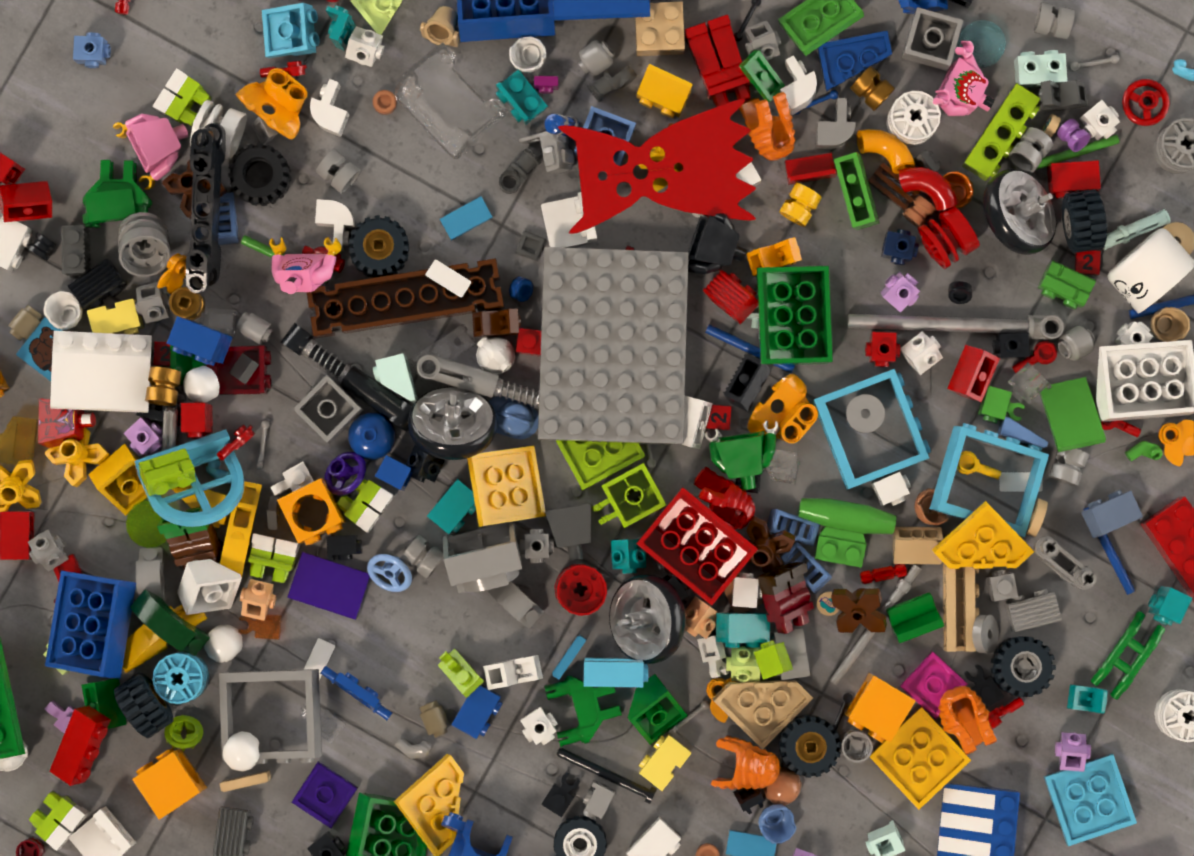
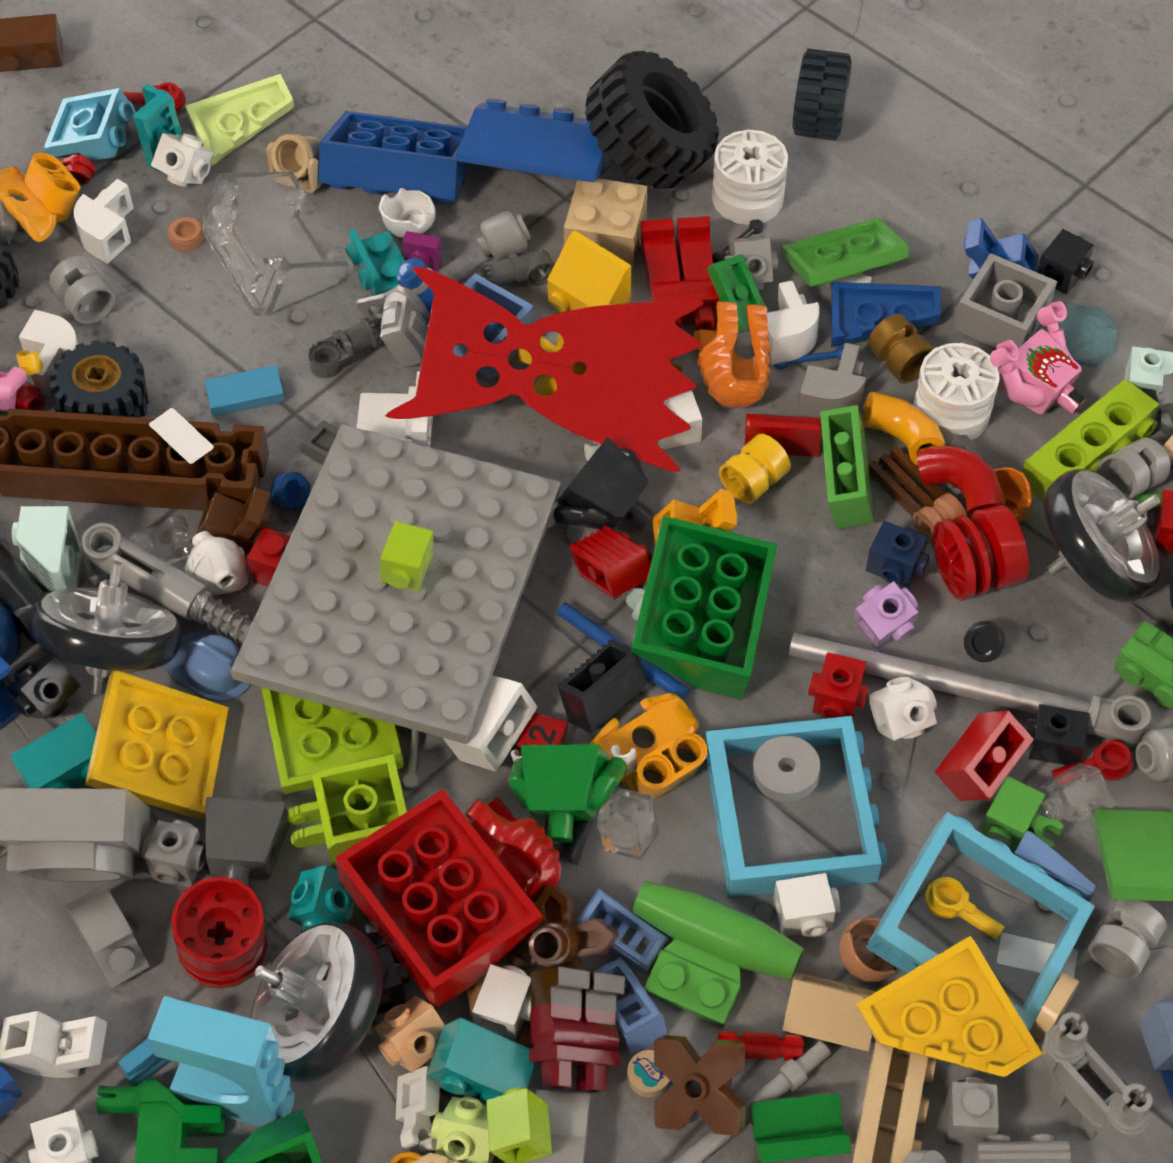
camera: 10 degrees right, 30 degrees down
none -> lime brick [380,521,433,591]

